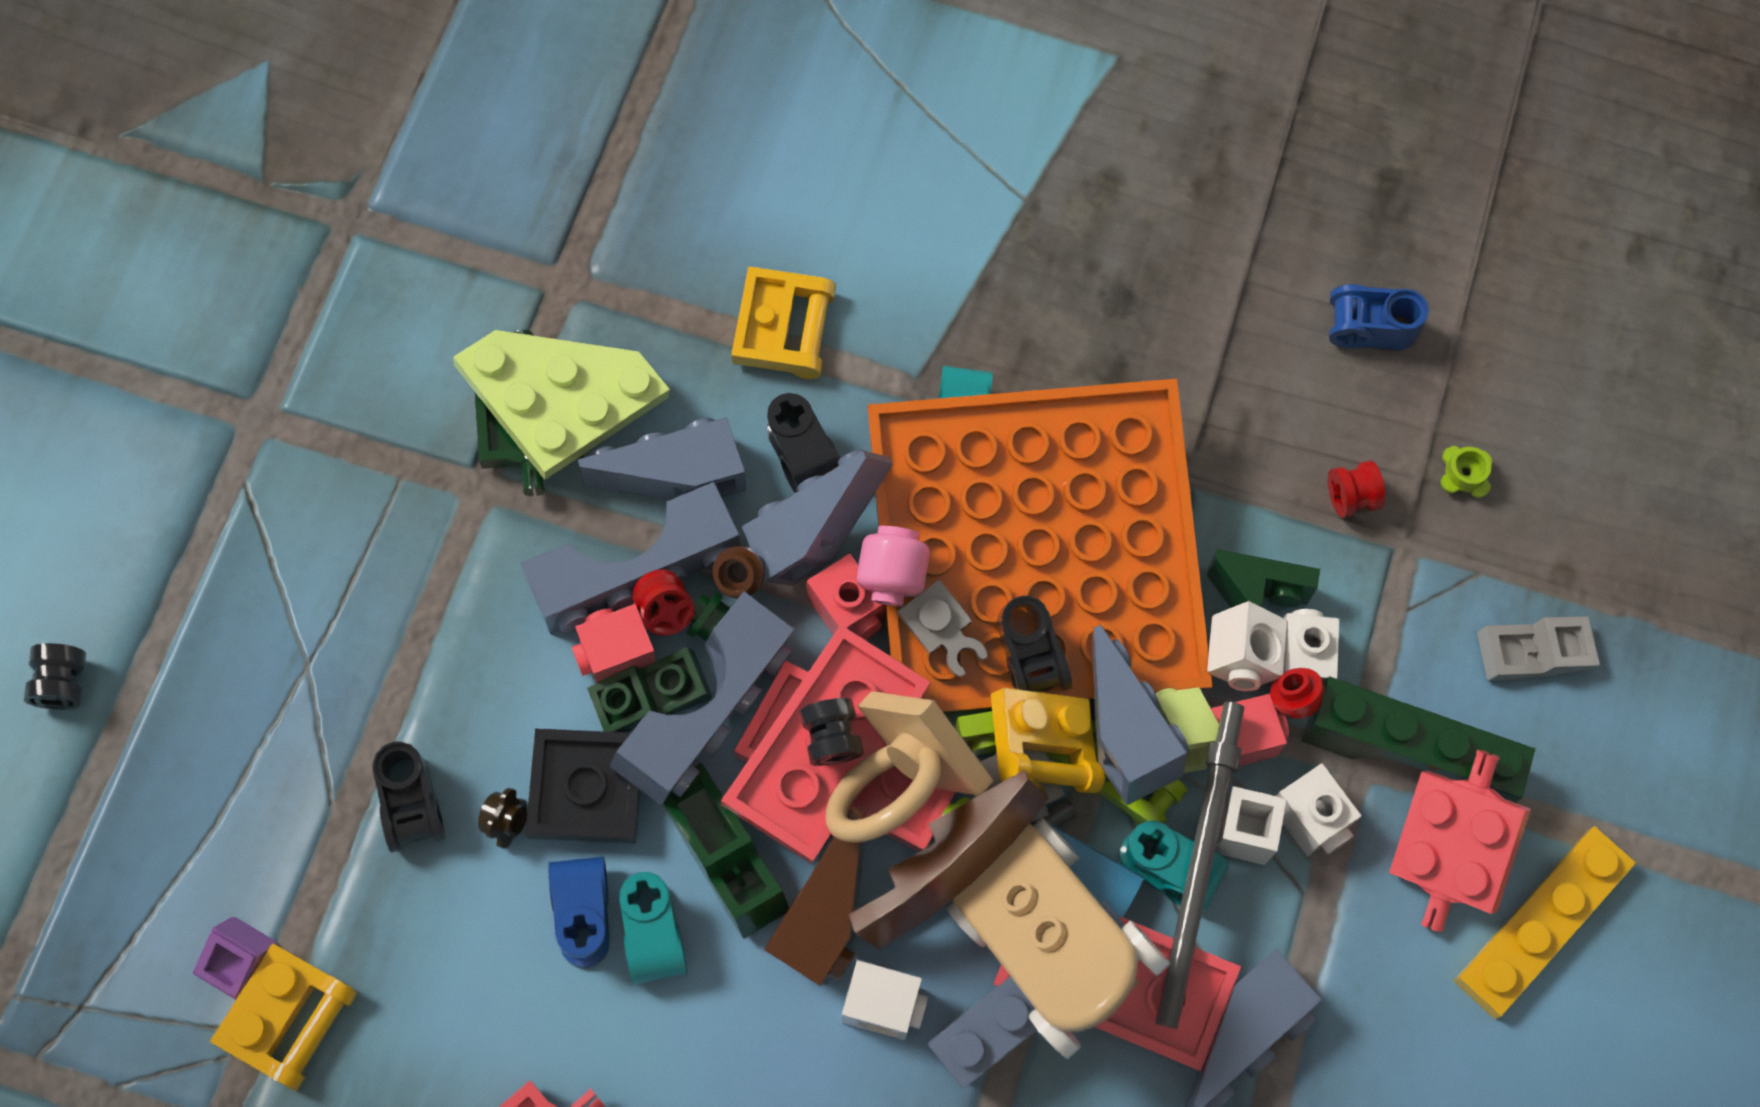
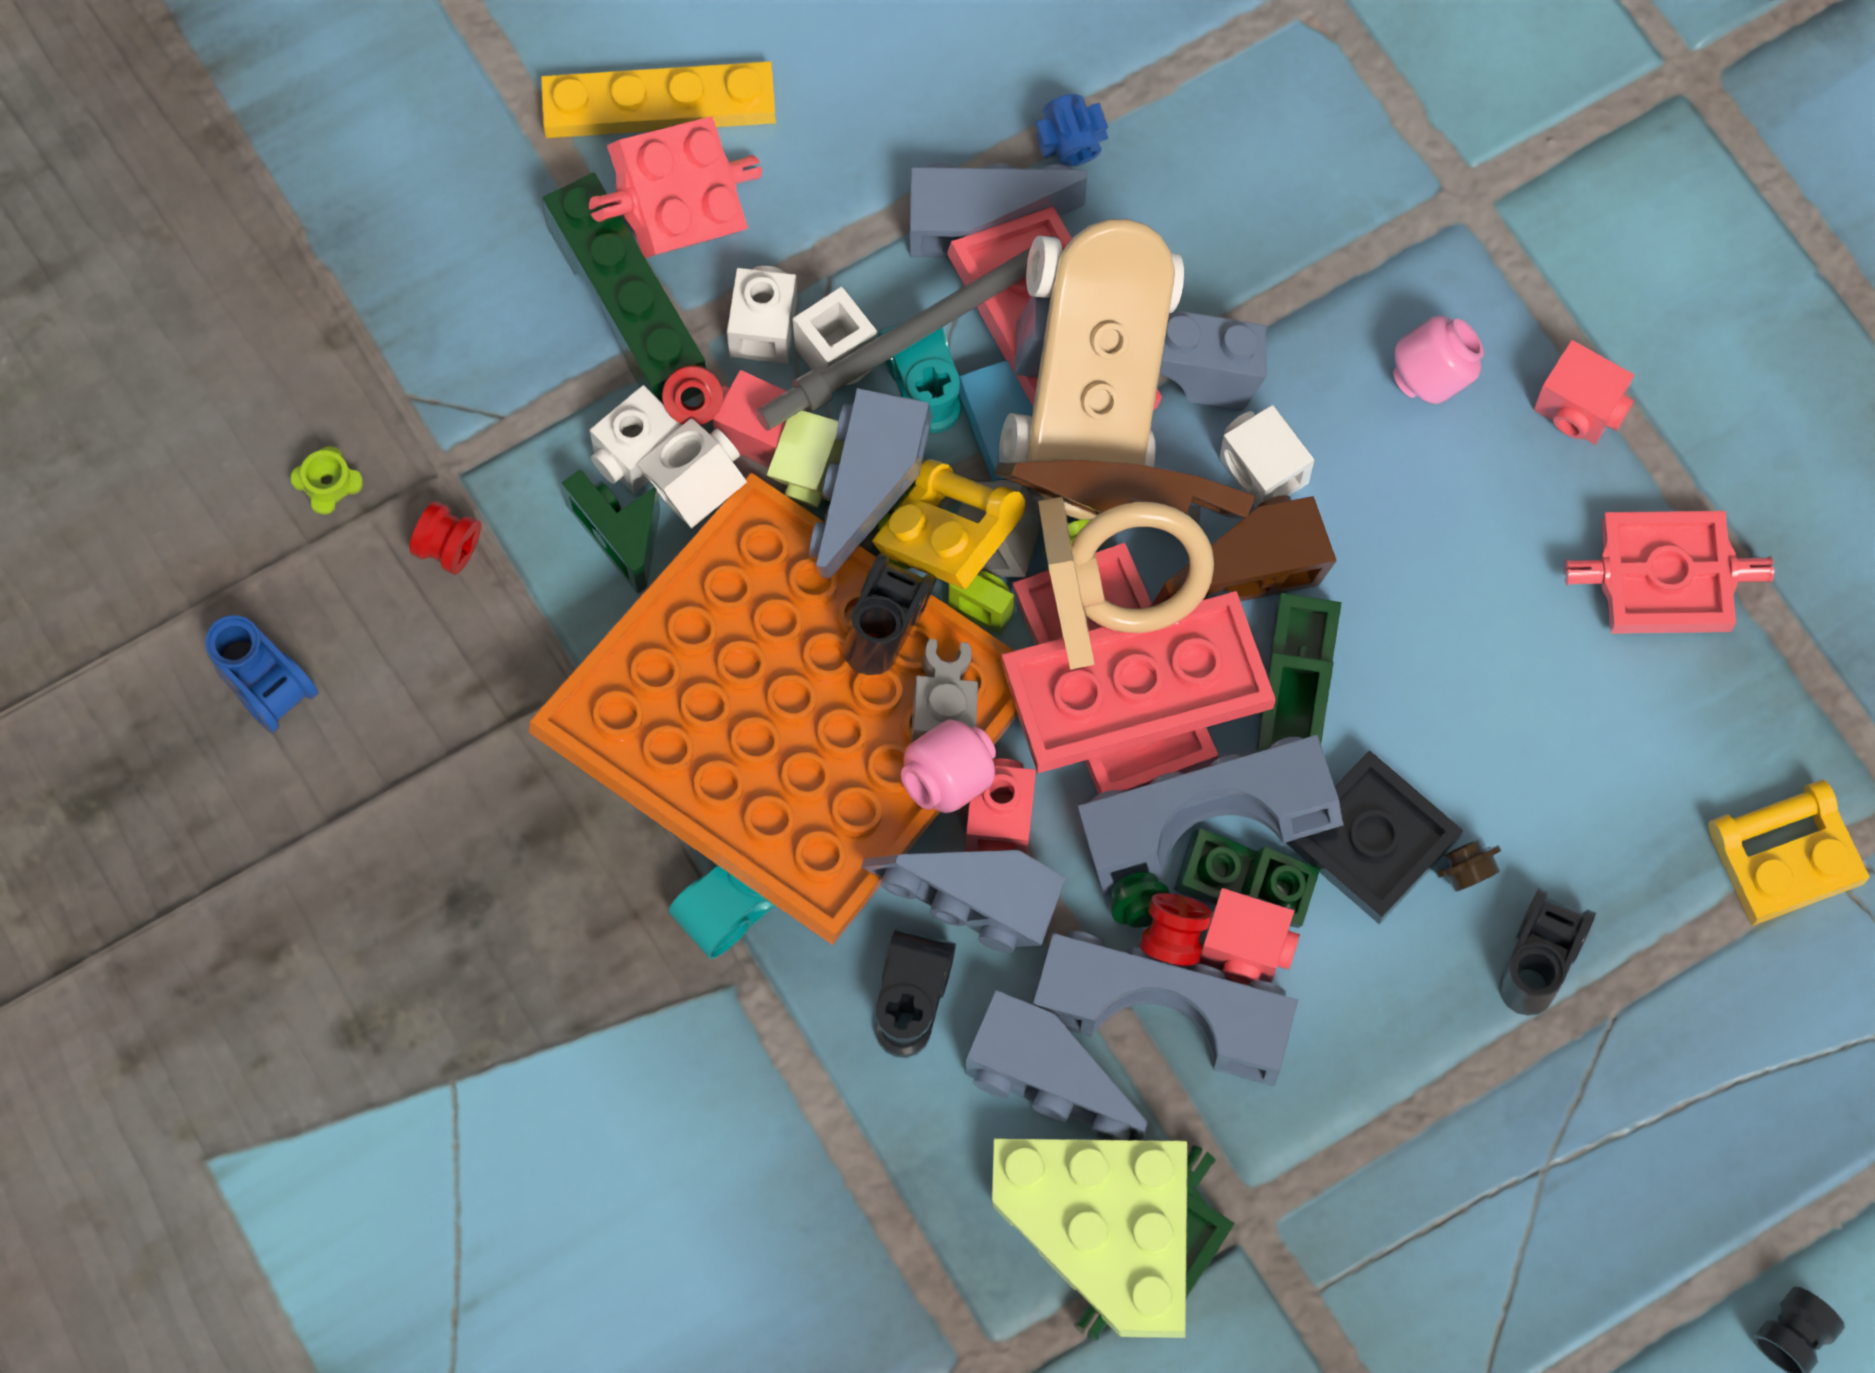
camera: 135 degrees left, 0 degrees up
medium lavender slope [192,917,277,1000] -> none
blue piece [548,856,610,968] -> none
teal piece [619,872,688,985] -> none
reddish brown plate [713,546,765,599] -> none
yellow plate [731,266,836,379] -> none
black wheel [800,698,864,766] -> none
light grey slope [1477,616,1600,681] -> none

